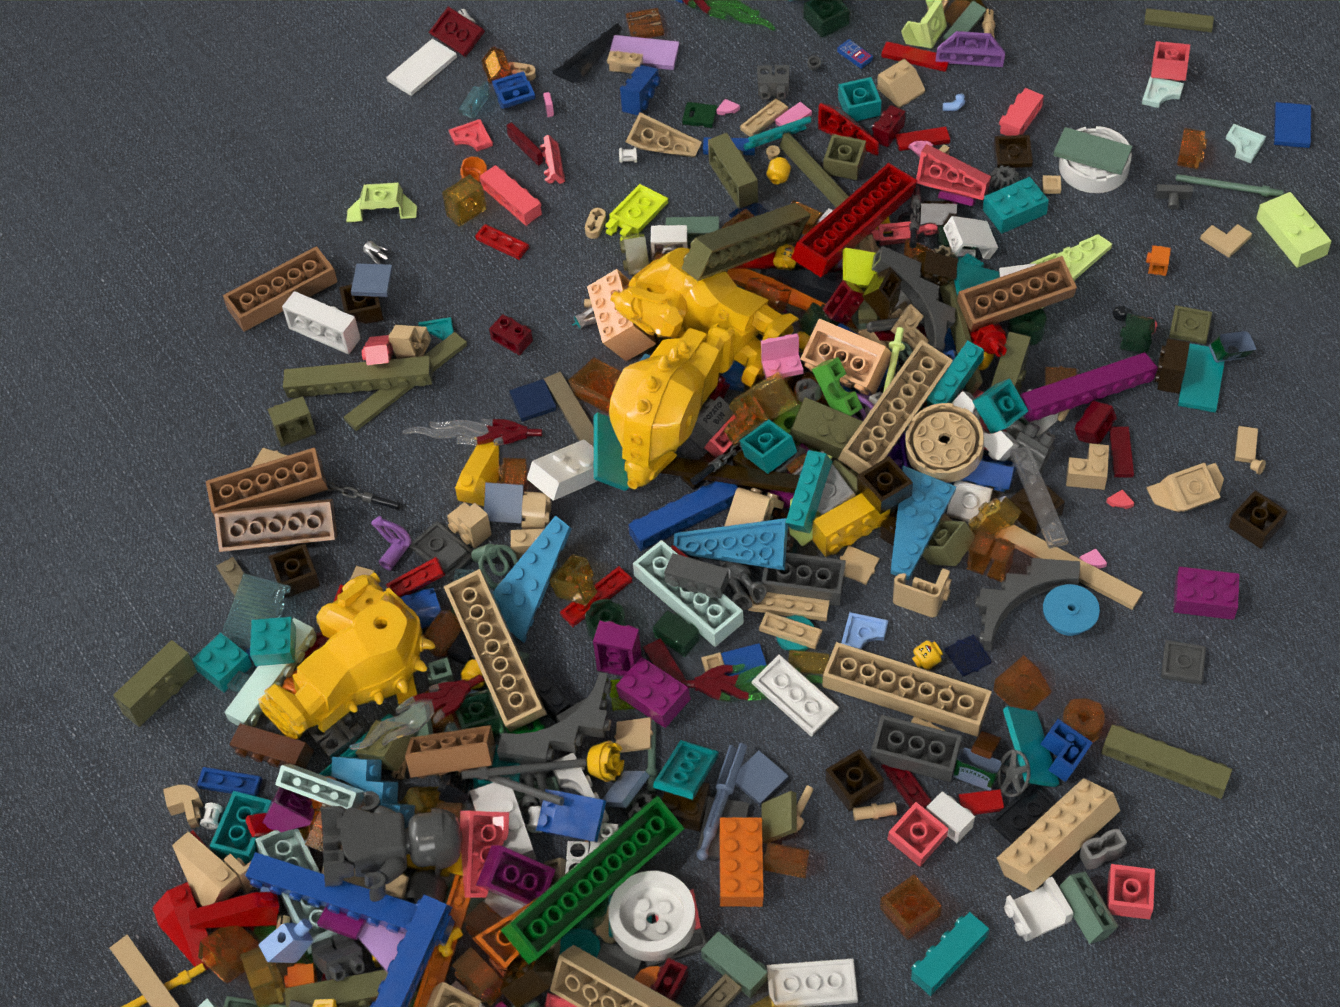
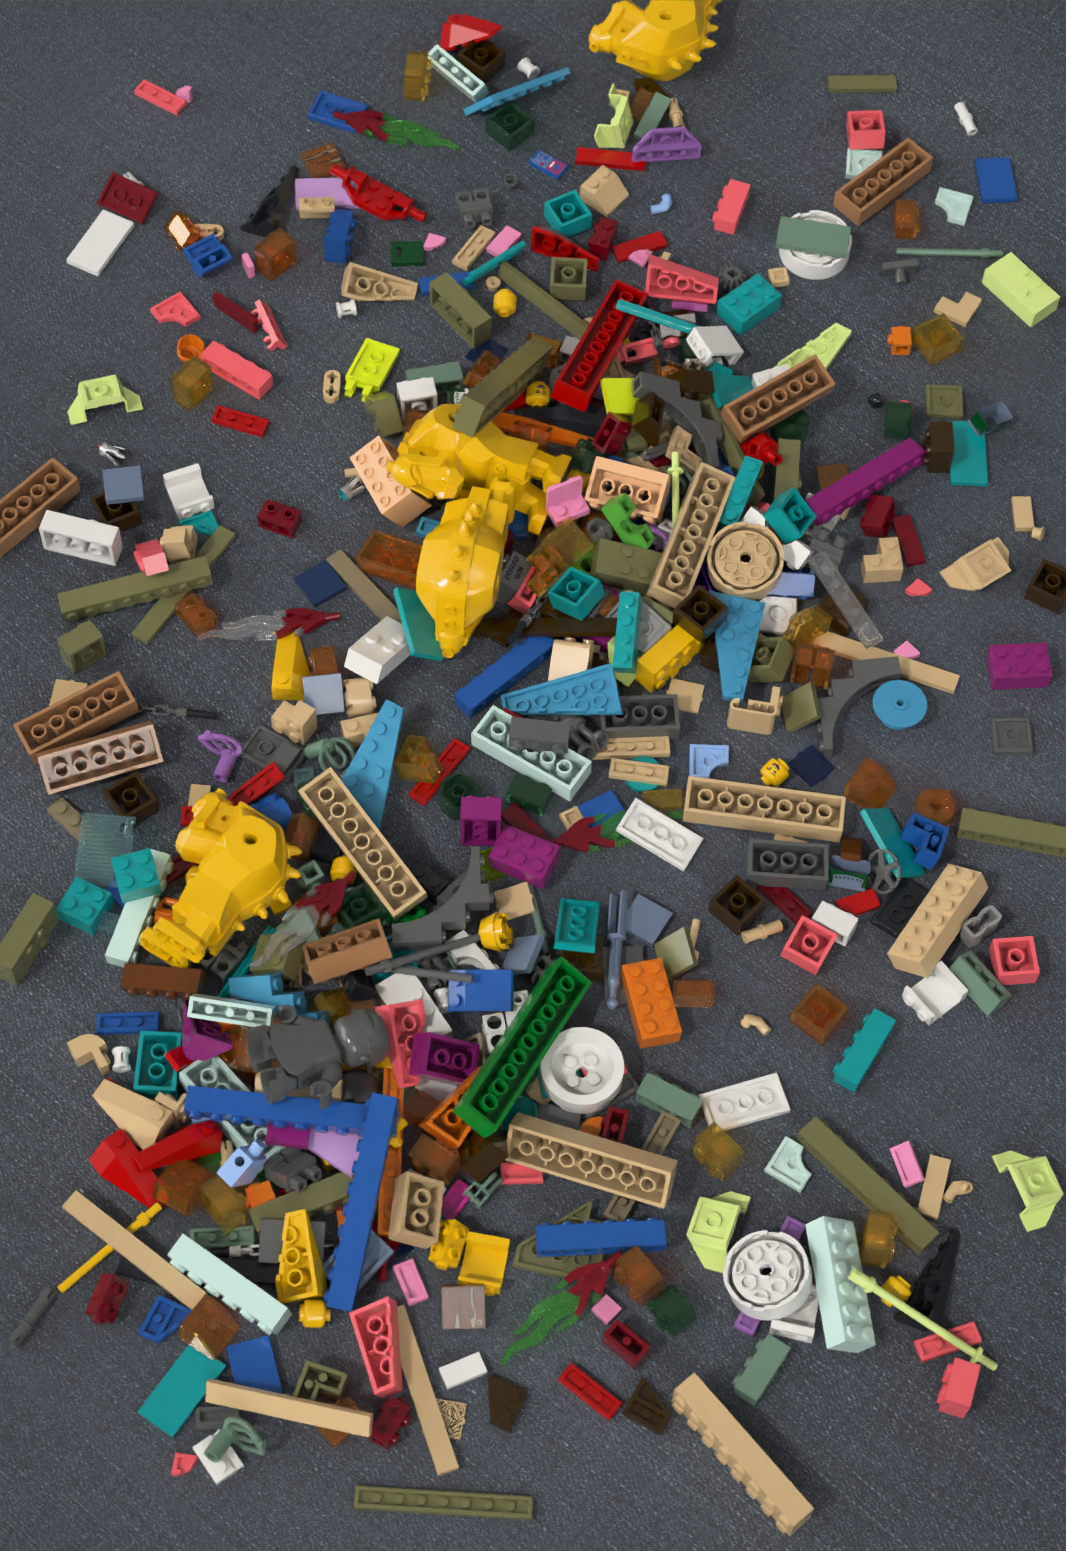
camera: 20 degrees left, 5 degrees up
clear light blue panel [458,81,490,118] -> none
dark brown plate [994,135,1033,168] -> none
none -> white panel [163,463,214,520]
none -> clear orange brick [175,593,218,640]
none -> clear orange brick [254,228,297,282]
none -> red plate [330,163,427,223]
none -> teal axle [616,299,701,334]
none -> tan arm [740,1014,771,1036]
none -> olive tile [782,682,821,733]
none -> medium nougat brick [833,138,933,226]
none -> clear yellow brick [911,313,964,365]
none -> white pin [954,102,978,136]

